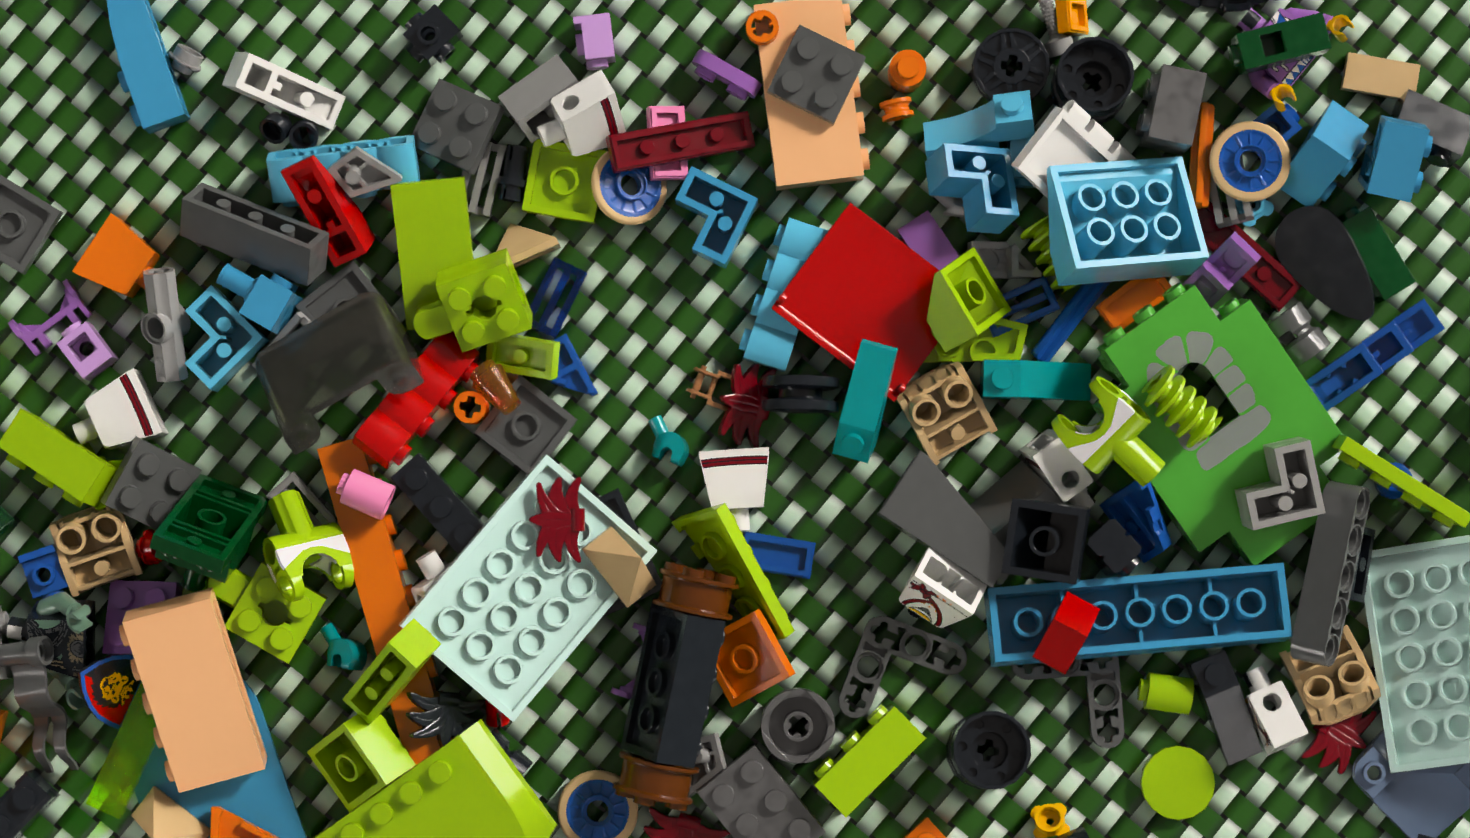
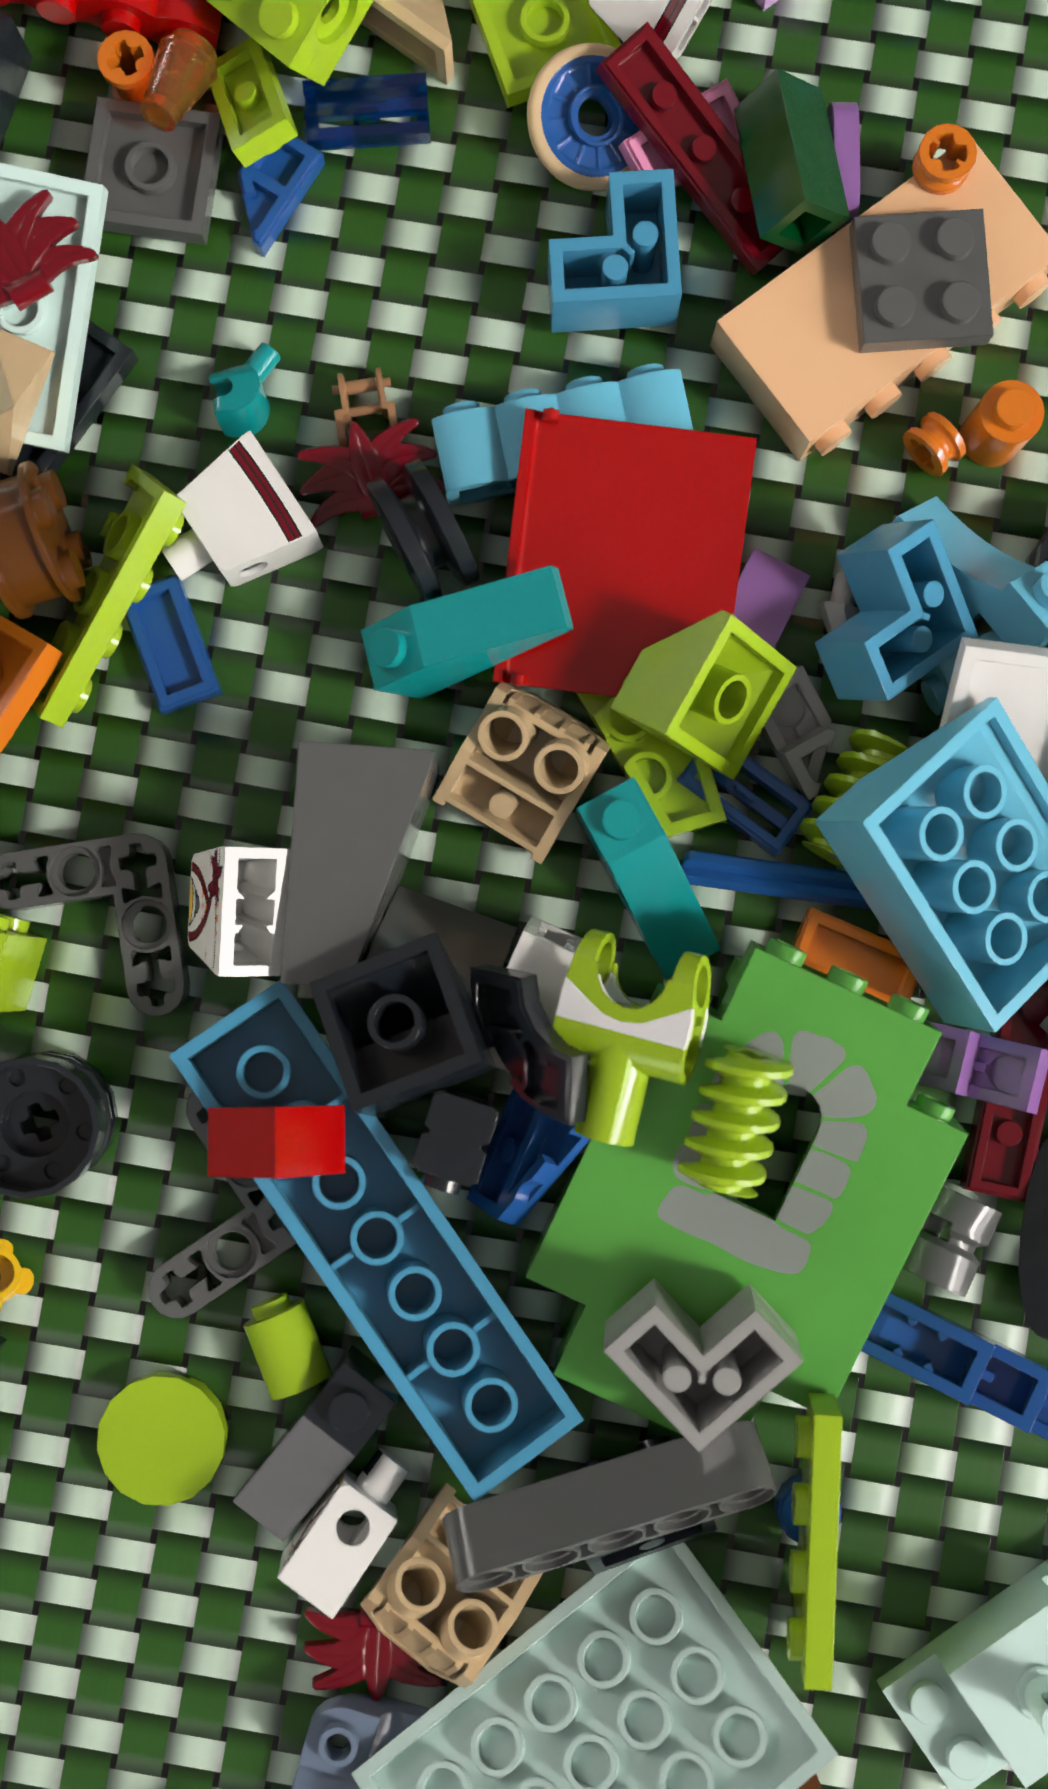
camera: 60 degrees right, 0 degrees up
none -> black tile [470,964,588,1126]
none -> dark green brick [734,68,850,255]

